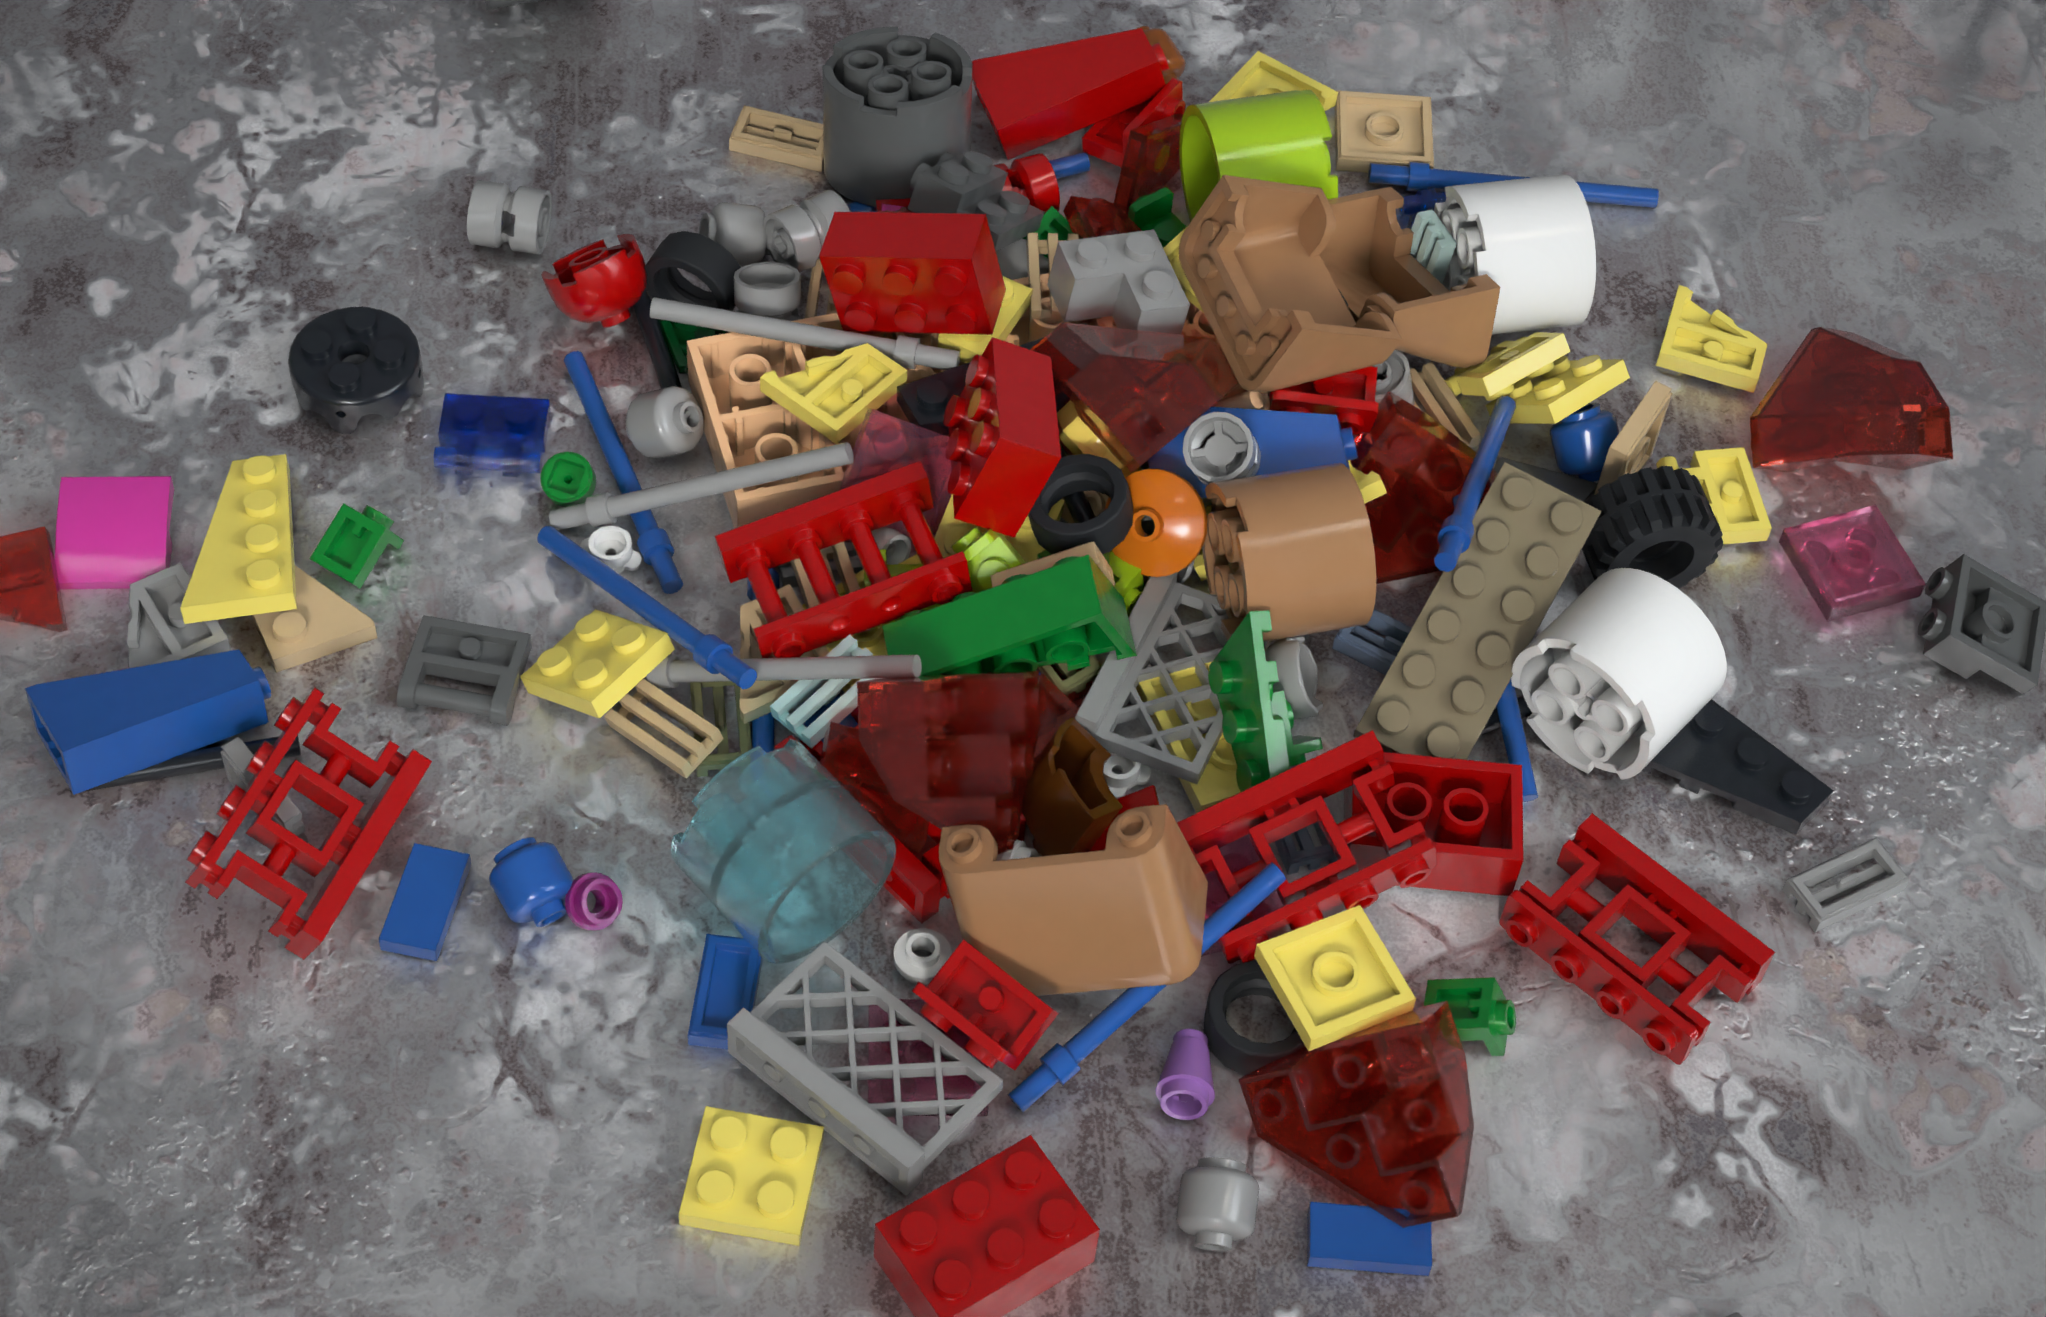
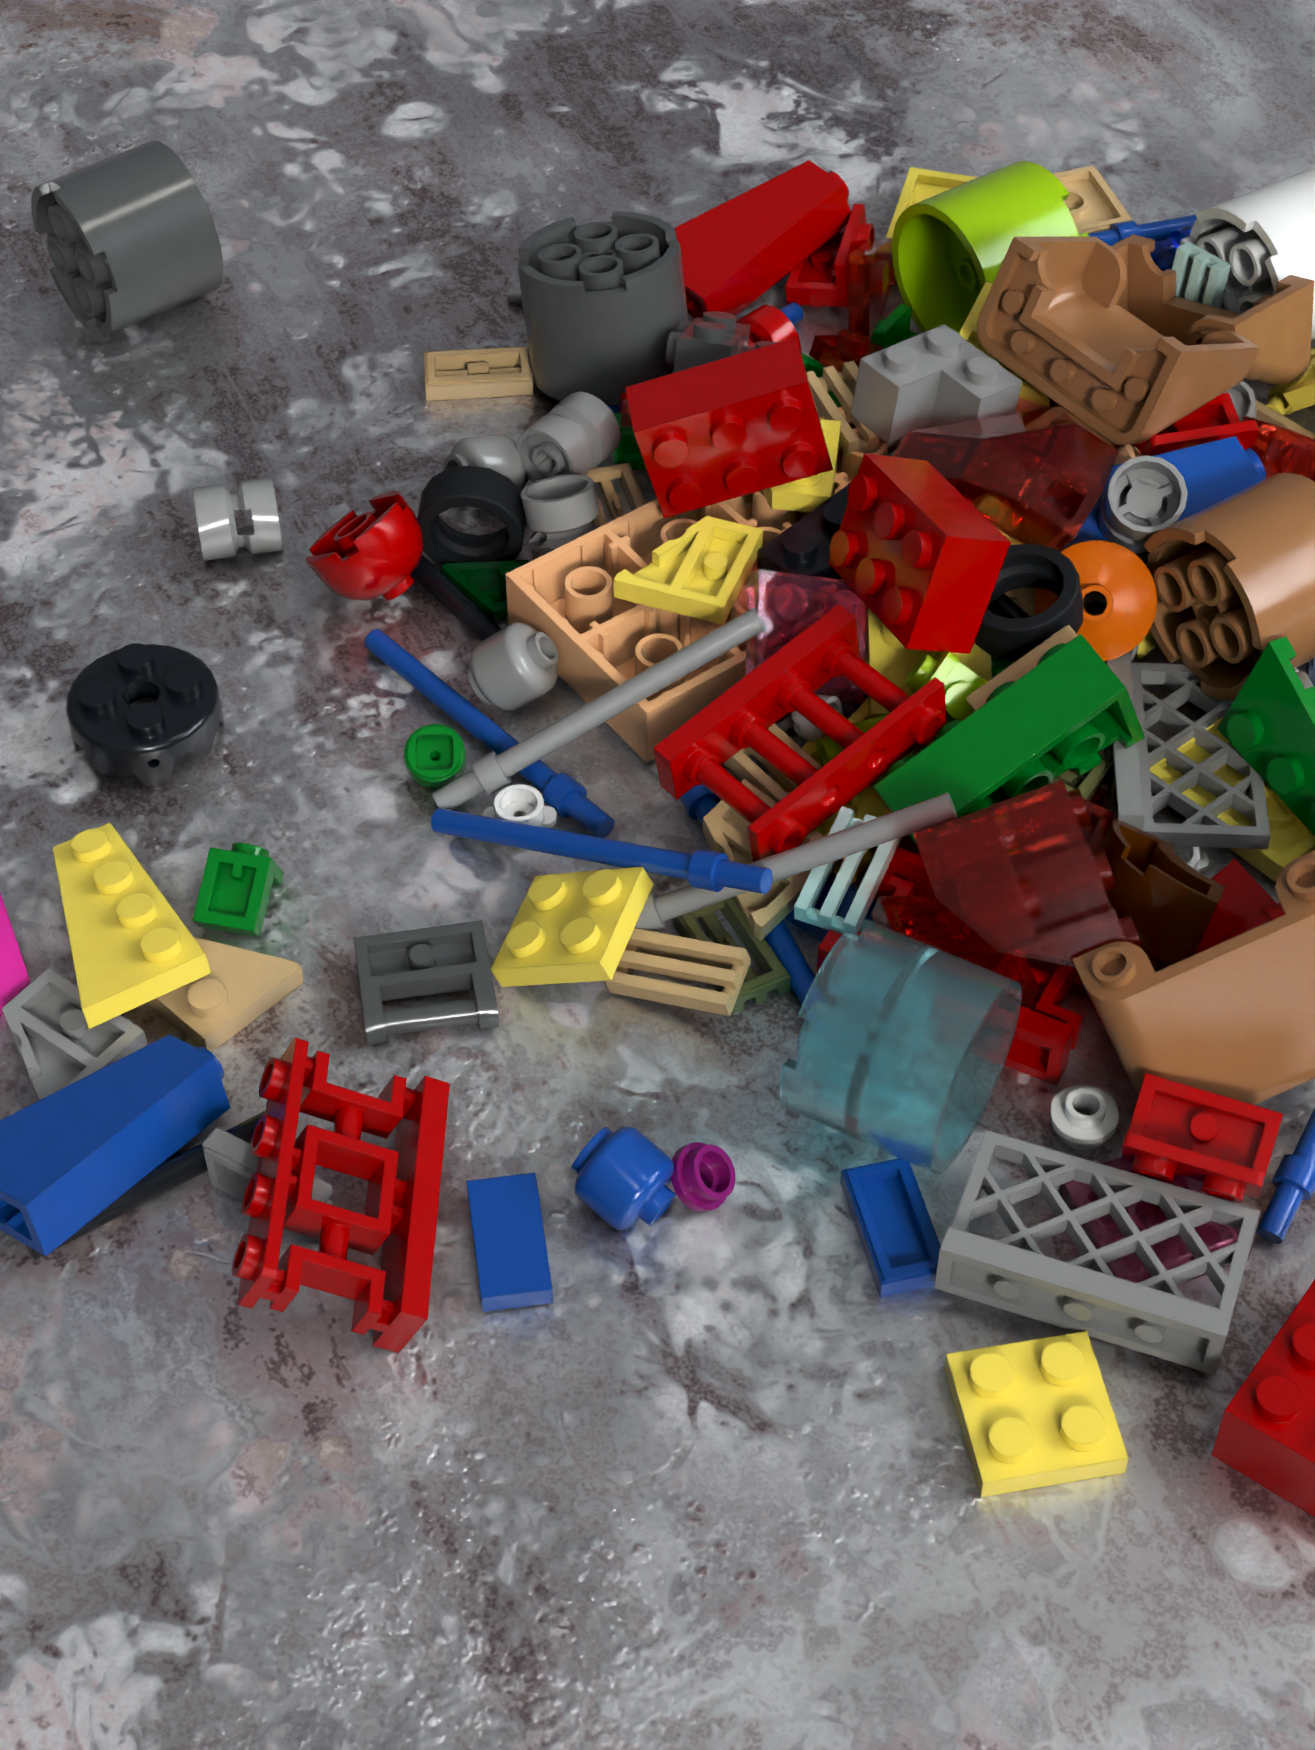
camera: 15 degrees left, 5 degrees down
clear blue plate [434,393,551,478] -> none
light grey bar [650,297,960,370] -> none

